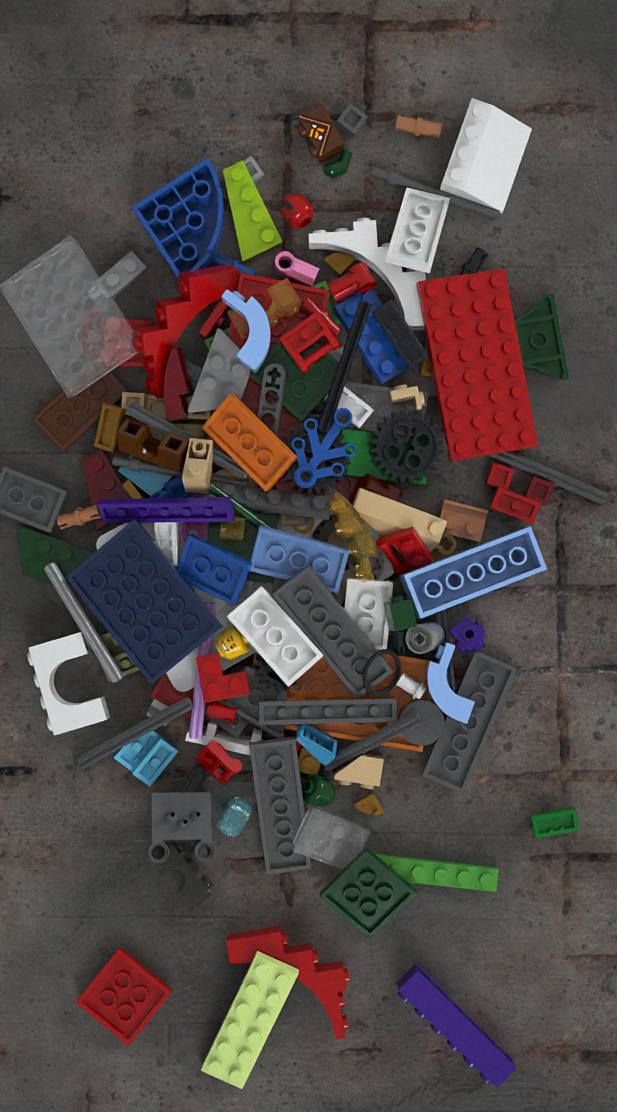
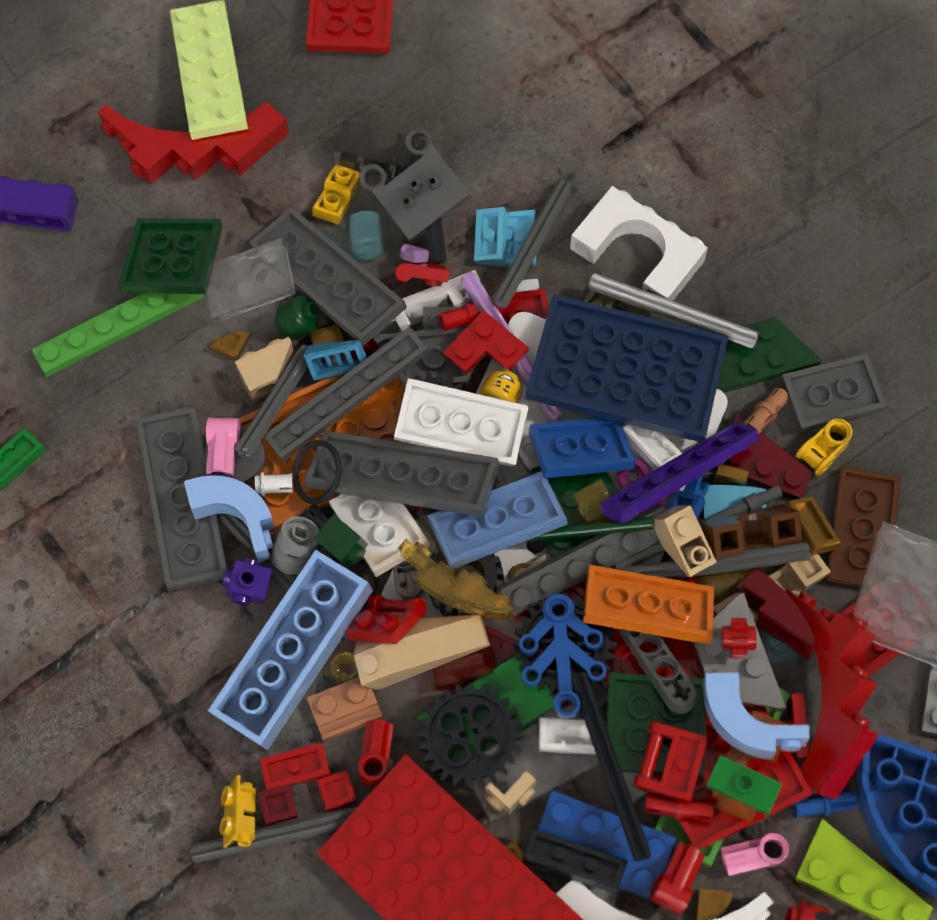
camera: 145 degrees right, 20 degrees down
none -> bright pink piece [206,417,241,477]
none -> yellow hinge [220,775,256,849]
none -> yellow slope [312,164,361,225]
none -> red piece [358,719,394,789]
none -> lavender tile [399,244,430,263]
none -> green plate [706,755,782,816]
none -> red gear [721,618,756,659]
none -> yellow piece [795,419,853,477]

